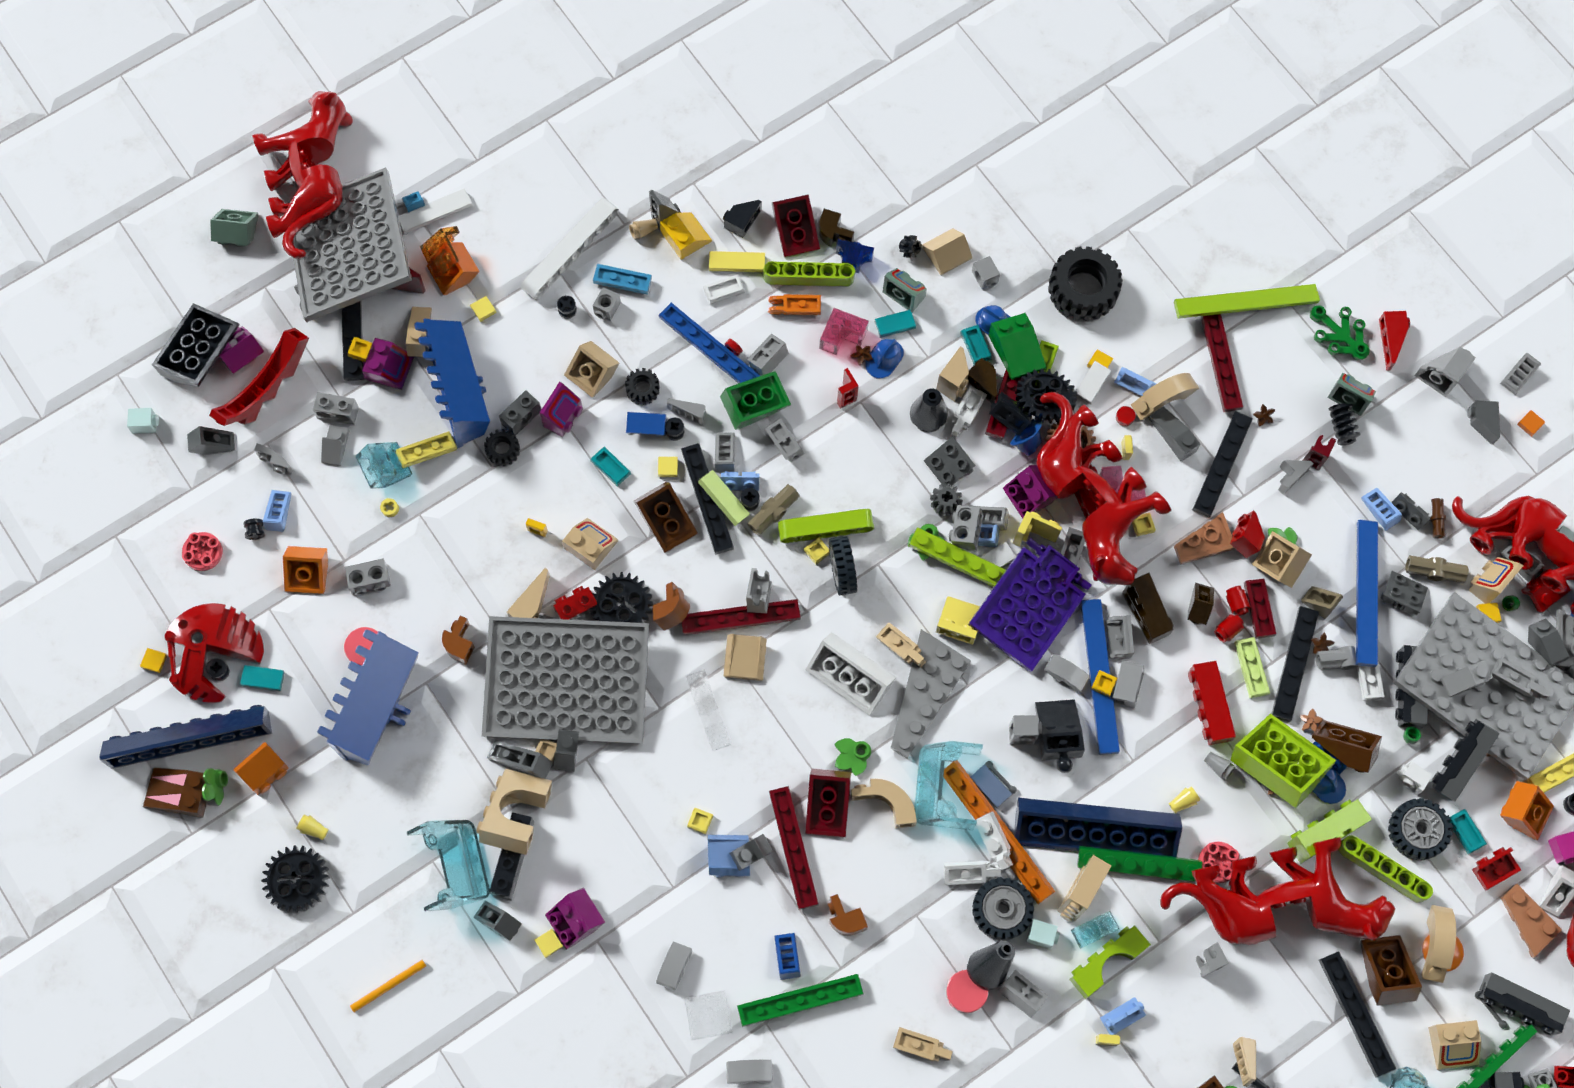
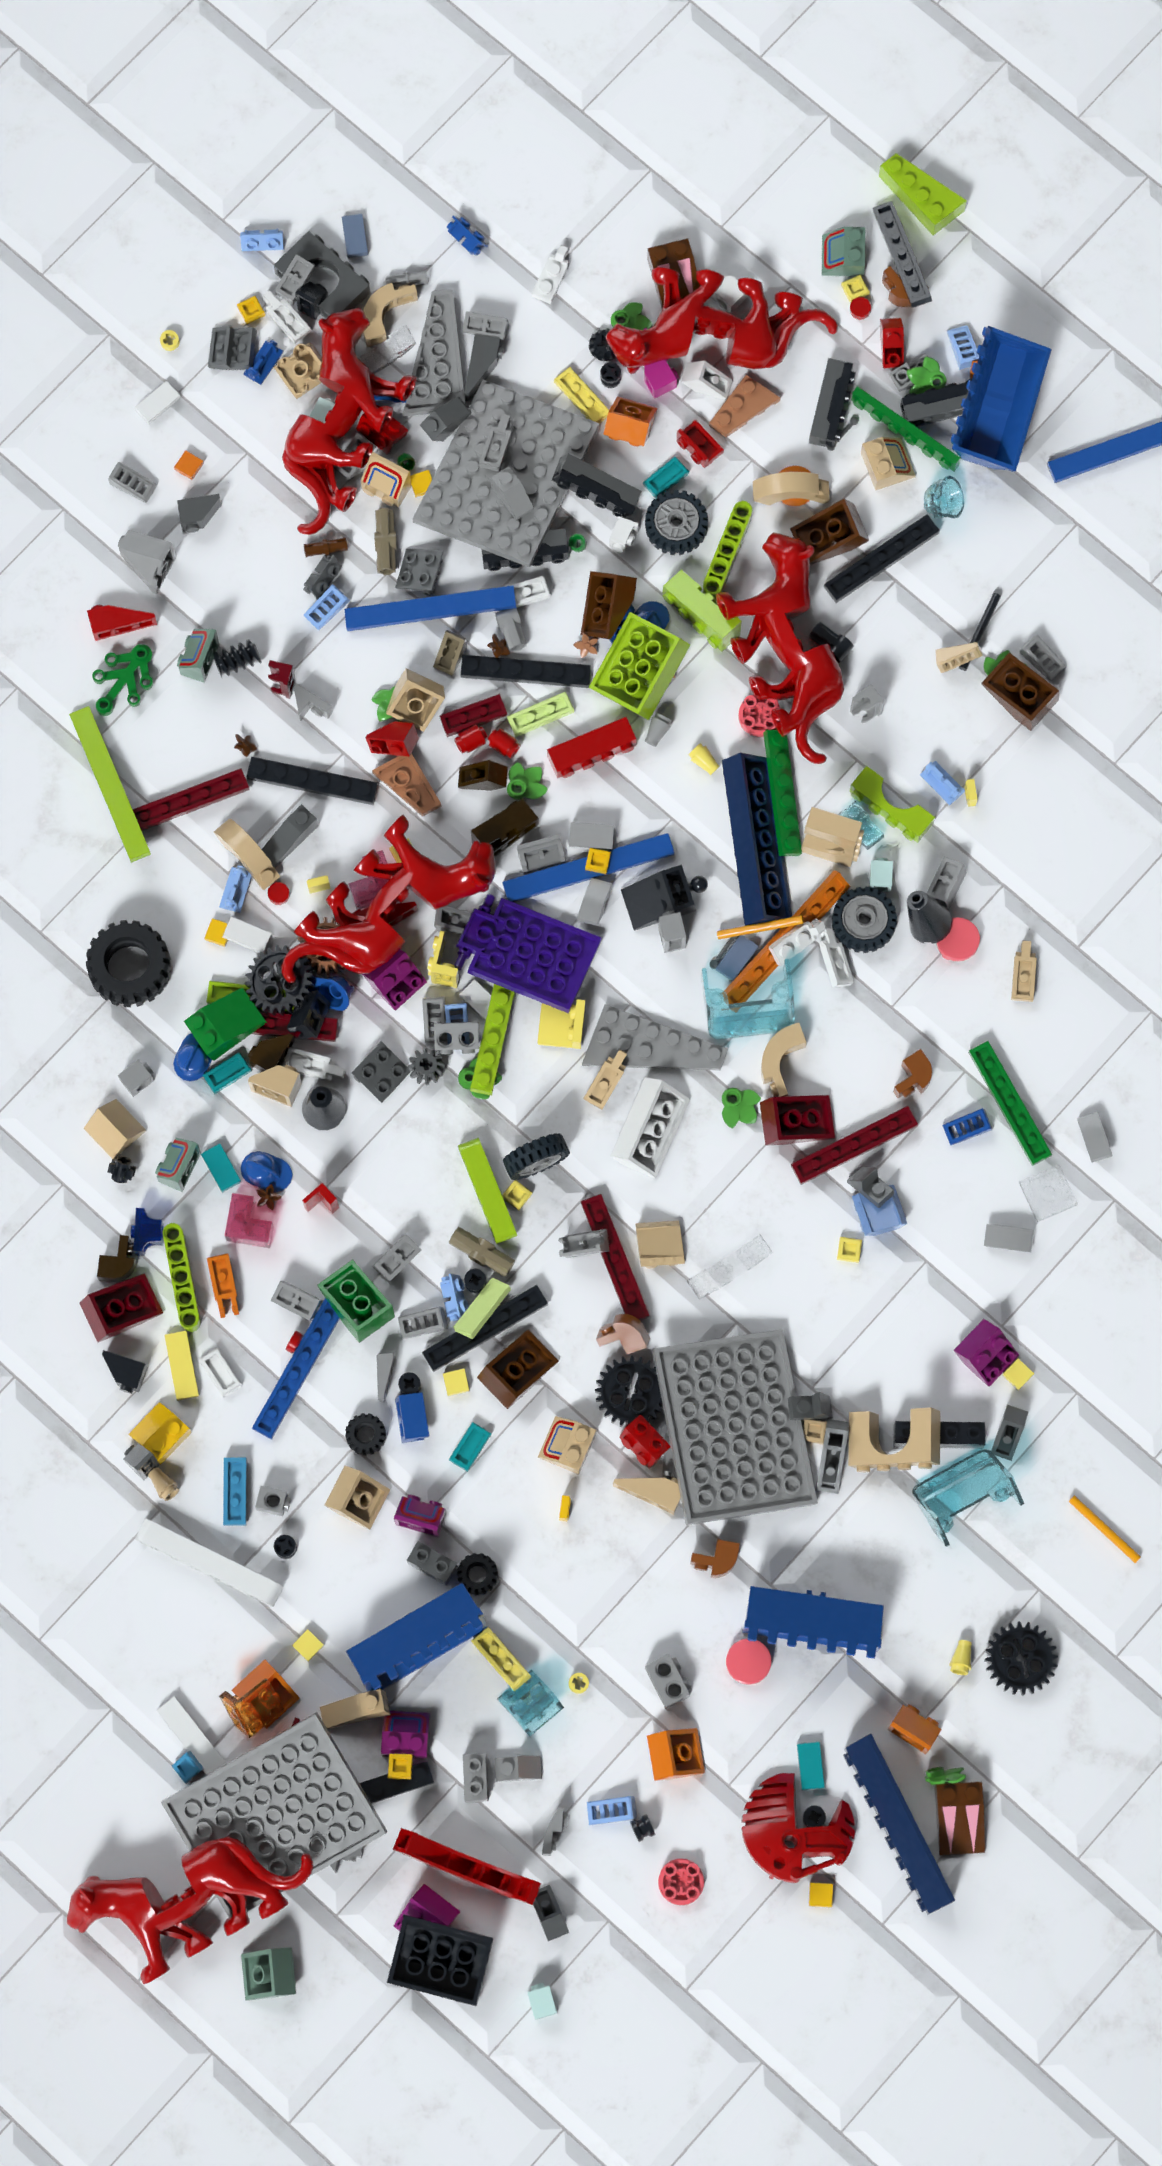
camera: 100 degrees left, 5 degrees up
none -> bright green plate [507,762,548,800]
none -> light orange bar [717,915,804,940]
none -> black piece [809,622,854,663]

